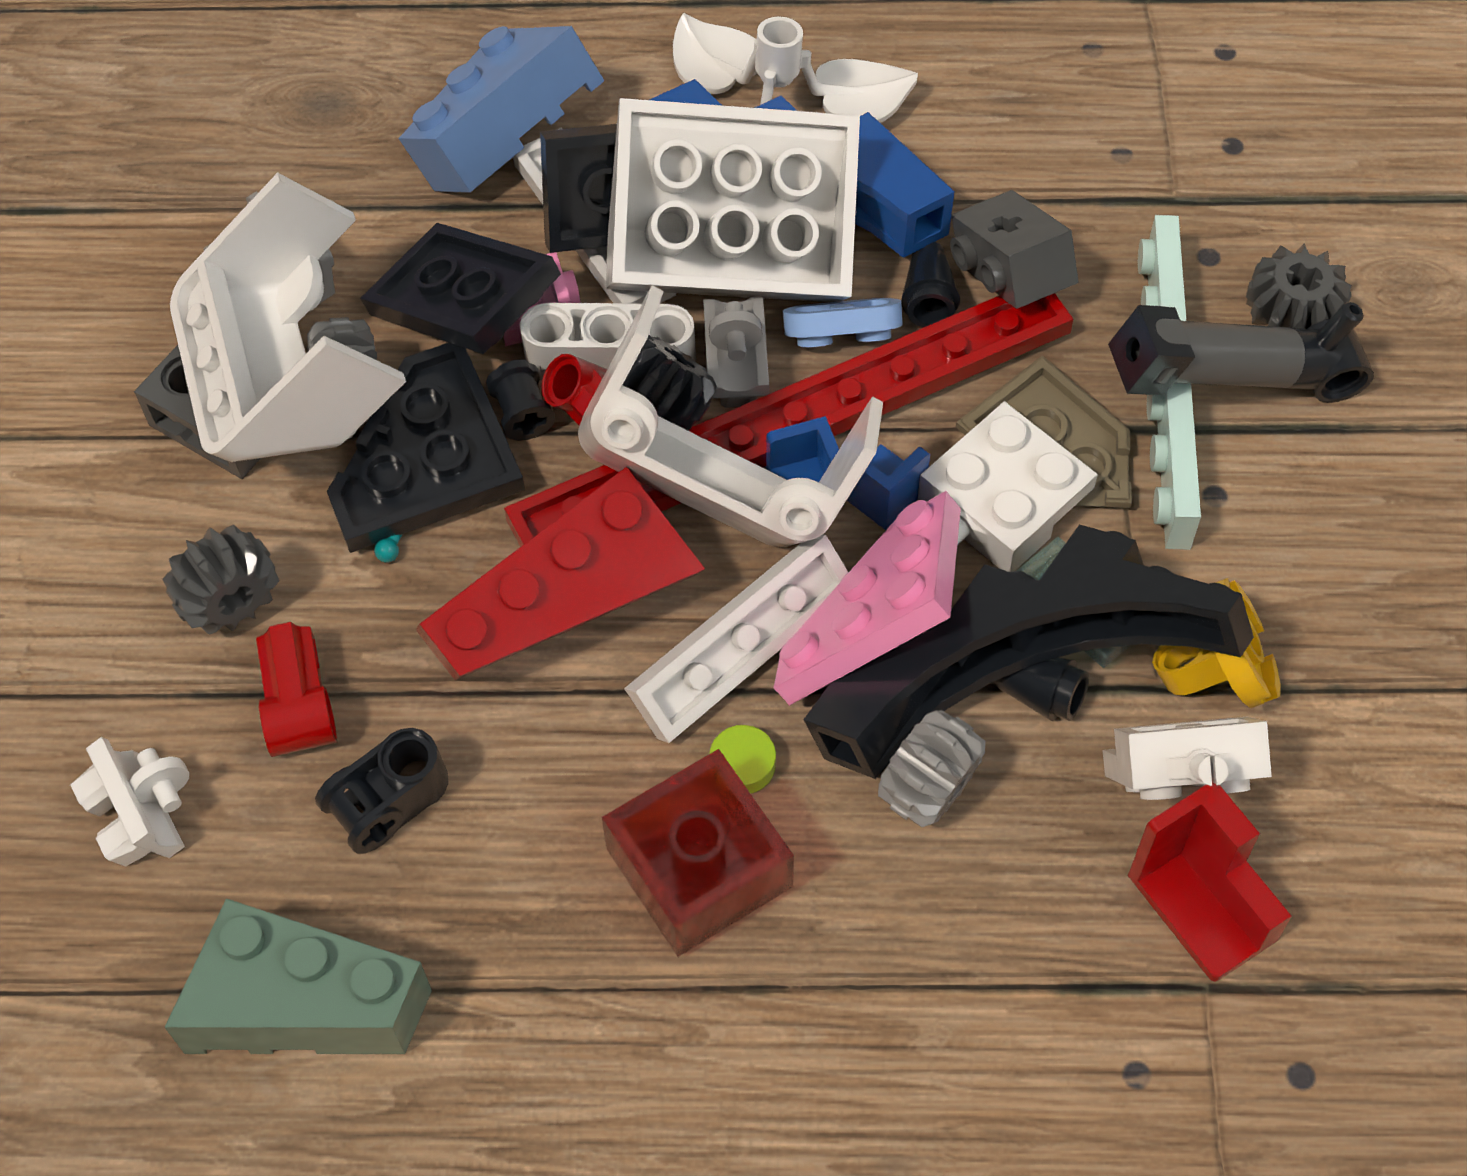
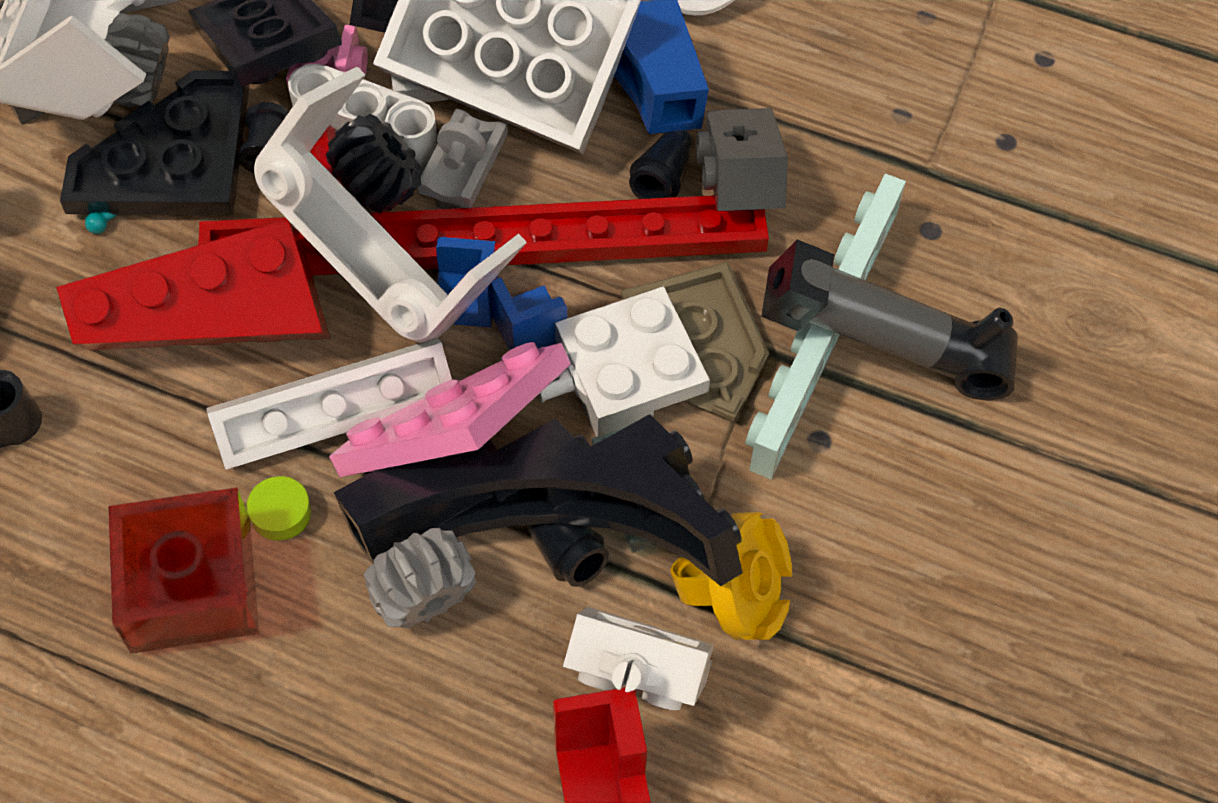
camera: 20 degrees right, 0 degrees up
light blue plate [783,298,903,347] -> none
dark grey gear [1246,243,1352,328] -> none

